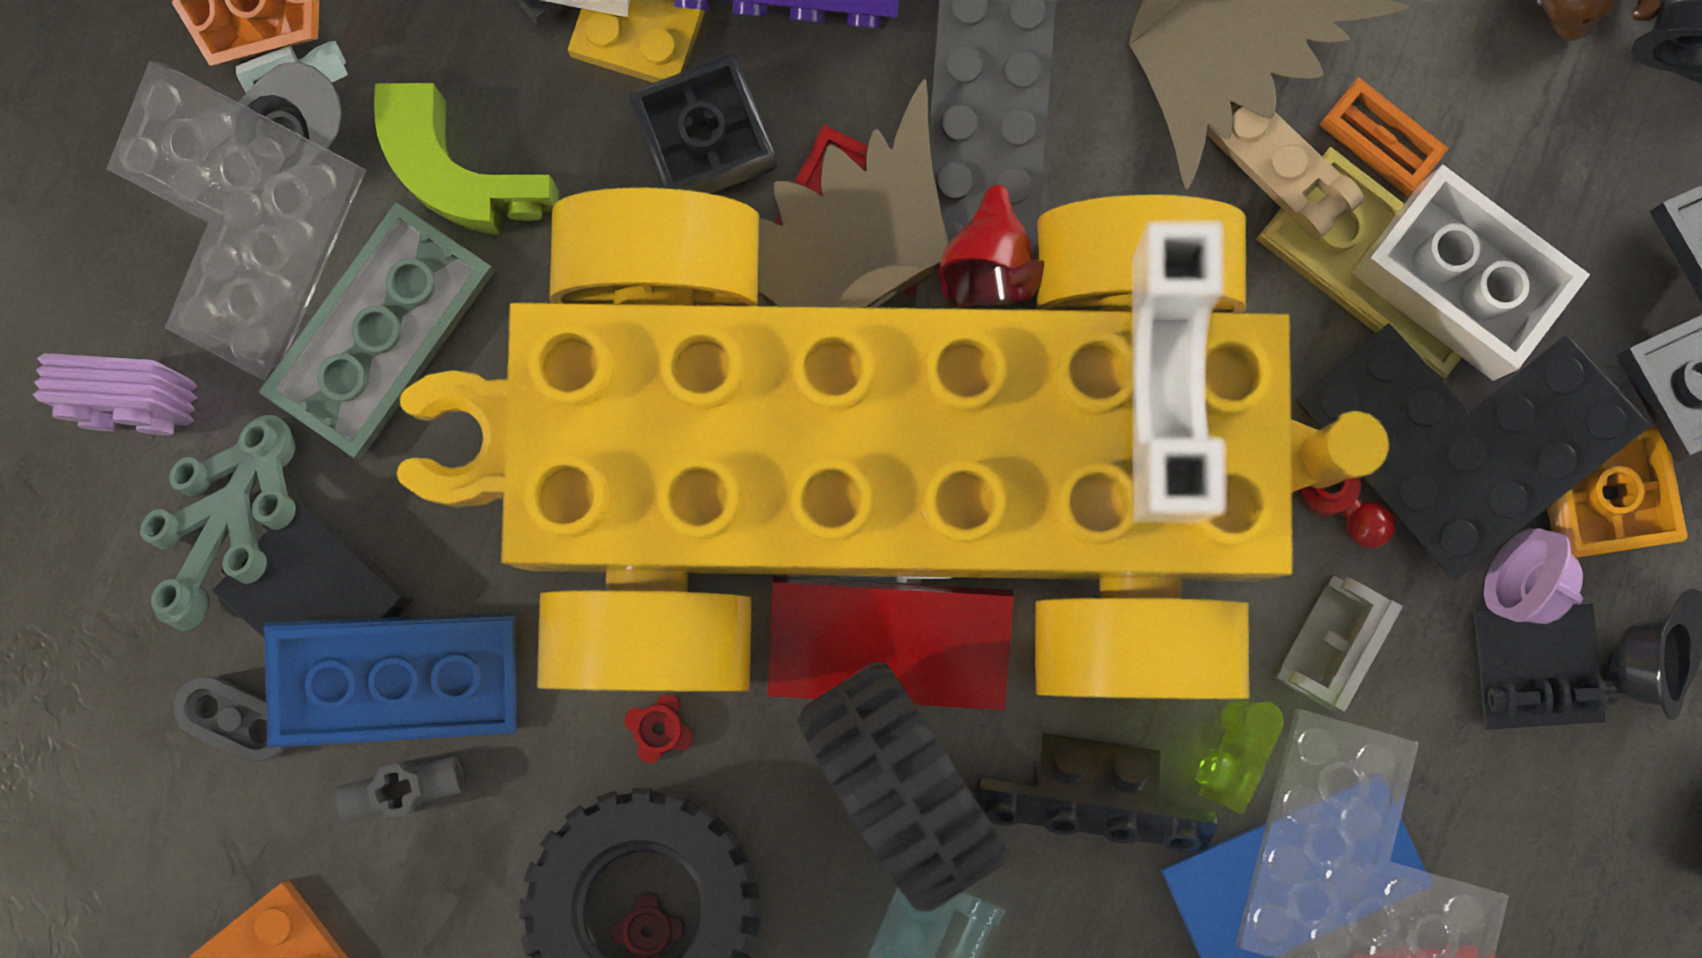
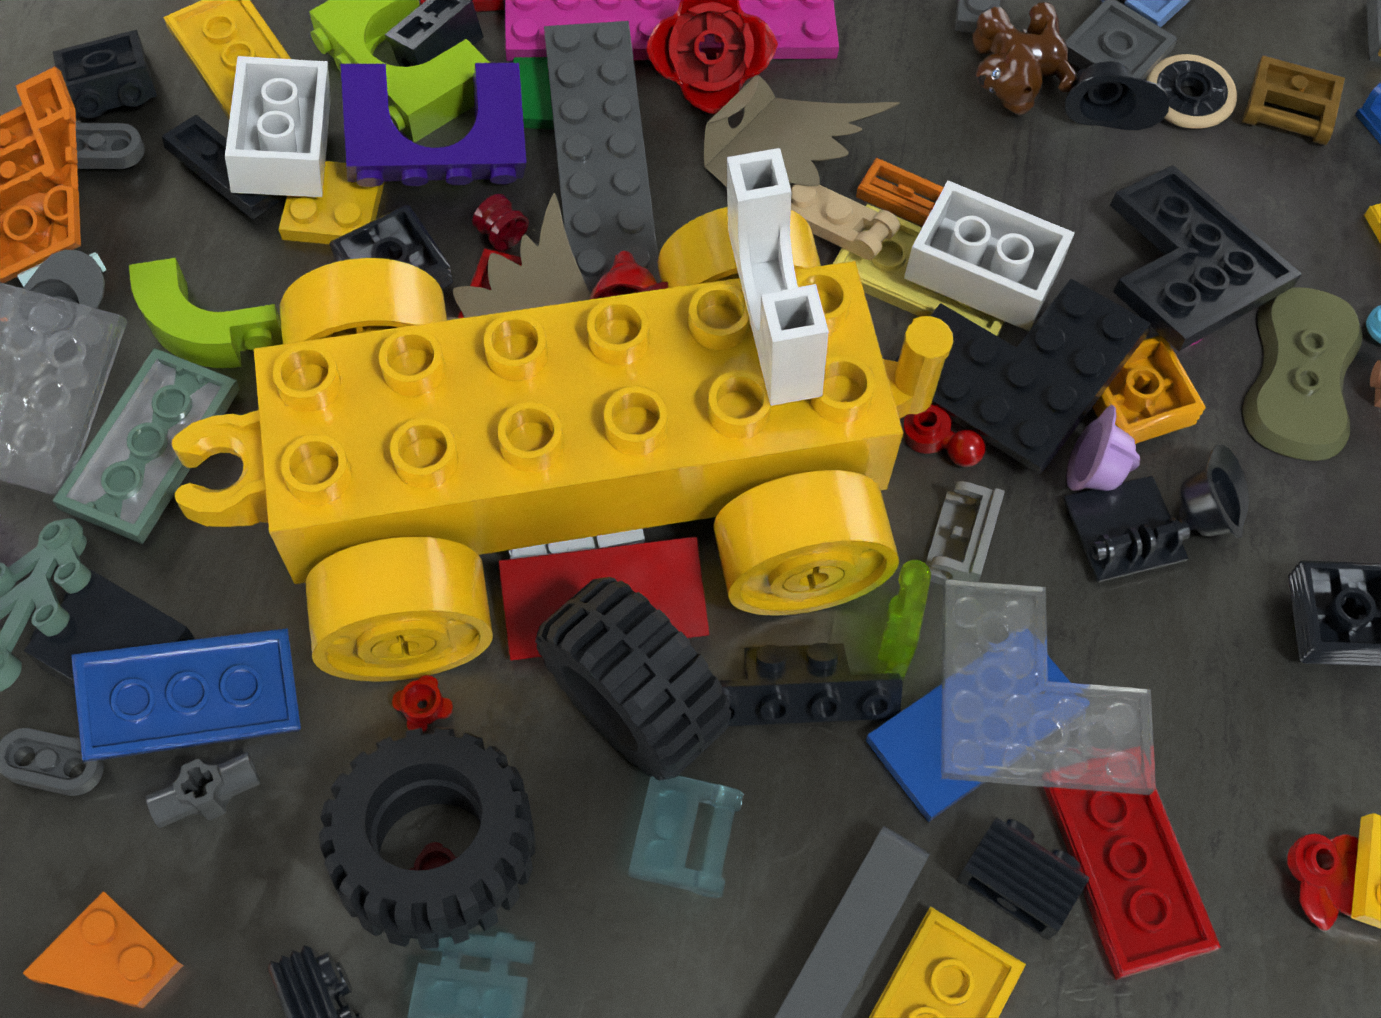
camera: 15 degrees left, 20 degrees down
none -> dark red wheel [472,194,529,251]

